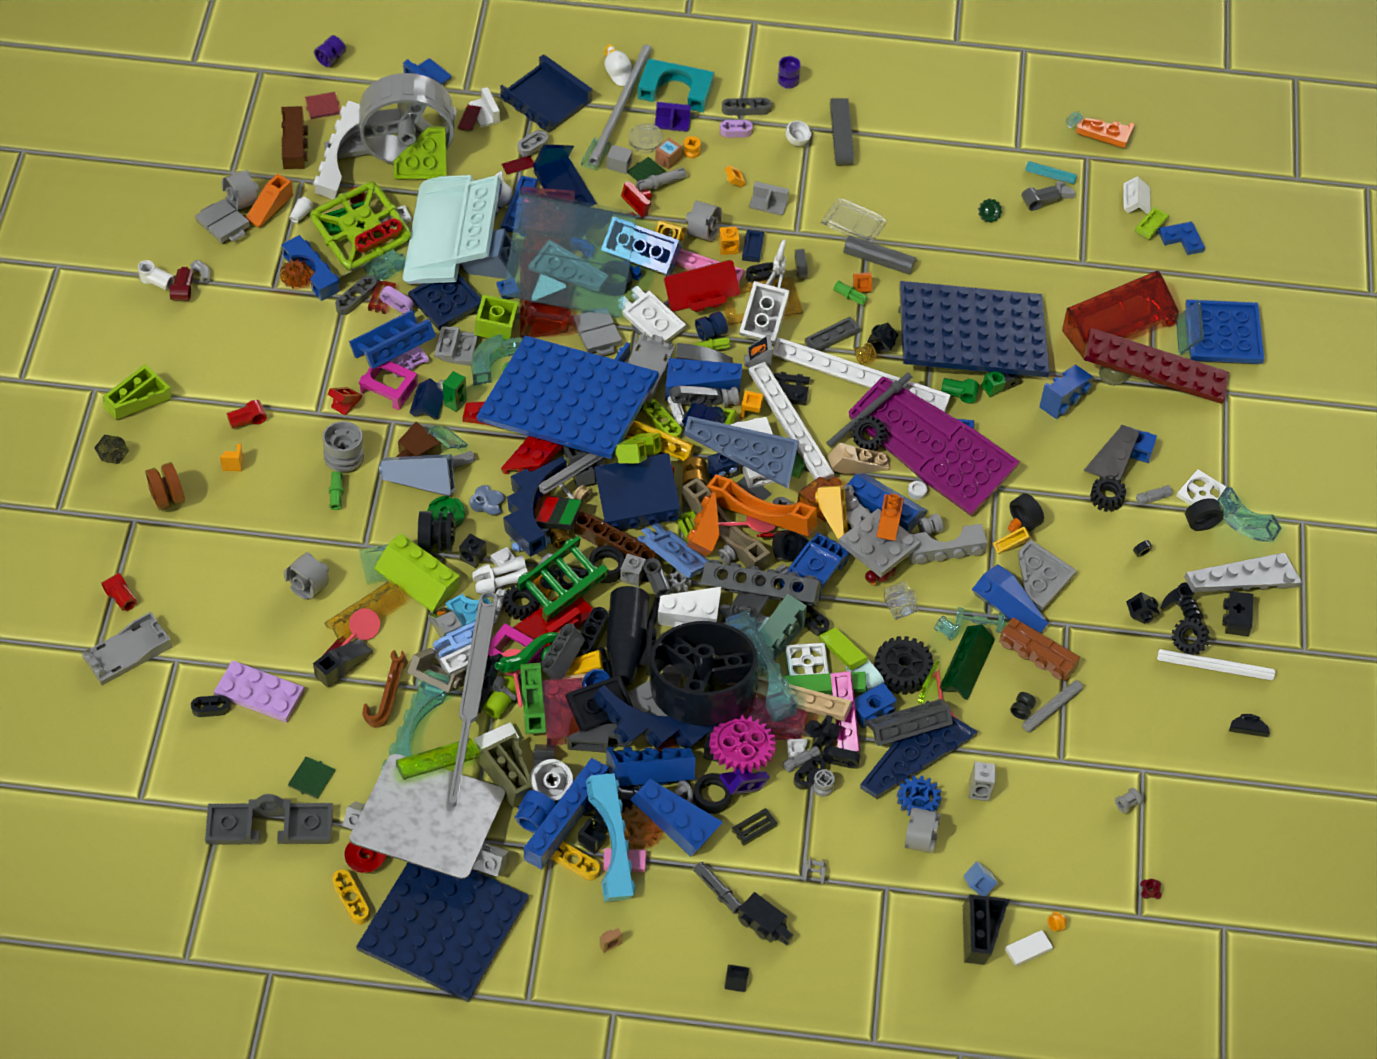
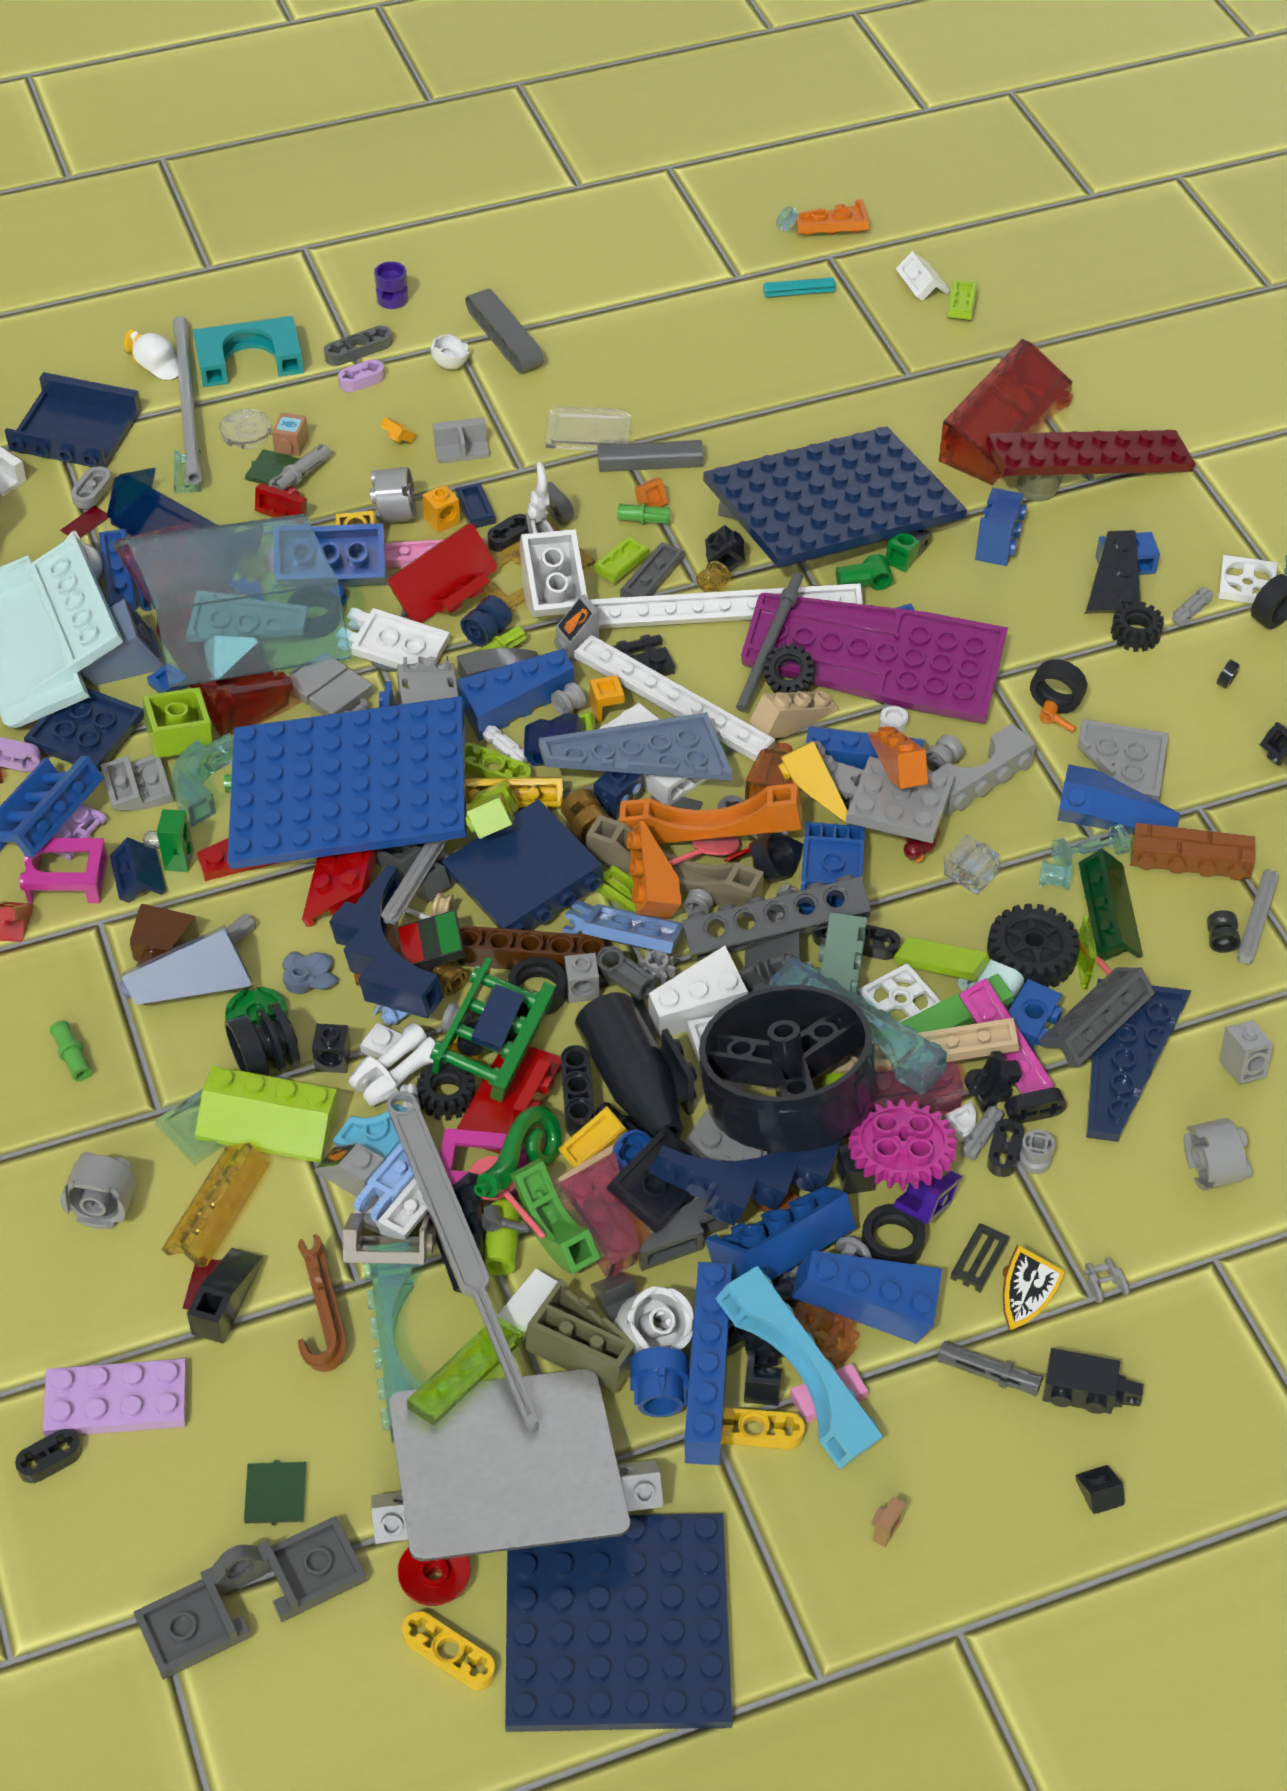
camera: 25 degrees left, 5 degrees down
light grey wheel [323,421,364,472] -> none
coral piece [341,608,380,646] -> none
clear light blue piece [426,425,468,449] -> none
dark grey beam [541,623,585,682] -> none
light grey panel [607,145,632,174] -> none
dark purple panel [654,102,691,132] -> none
dark grey beam [669,386,722,406] -> none
light orange wheel [683,136,701,158] -> none
blue gear [897,775,942,816] -> none
dark green piece [978,198,1002,223] -> none
yellow piece [993,527,1033,554] -> none
dark grey piece [1021,186,1059,211] -> none
light grey tile [1055,181,1075,199] -> none
blue plate [1158,221,1205,255] -> none
clear light blue piece [1176,301,1204,355] -> none
blue plate [1185,299,1264,364] -> none
none -> dark blue tile [471,984,525,1052]
none -> lime plate [594,536,649,584]
none -> shield [1002,1245,1065,1330]

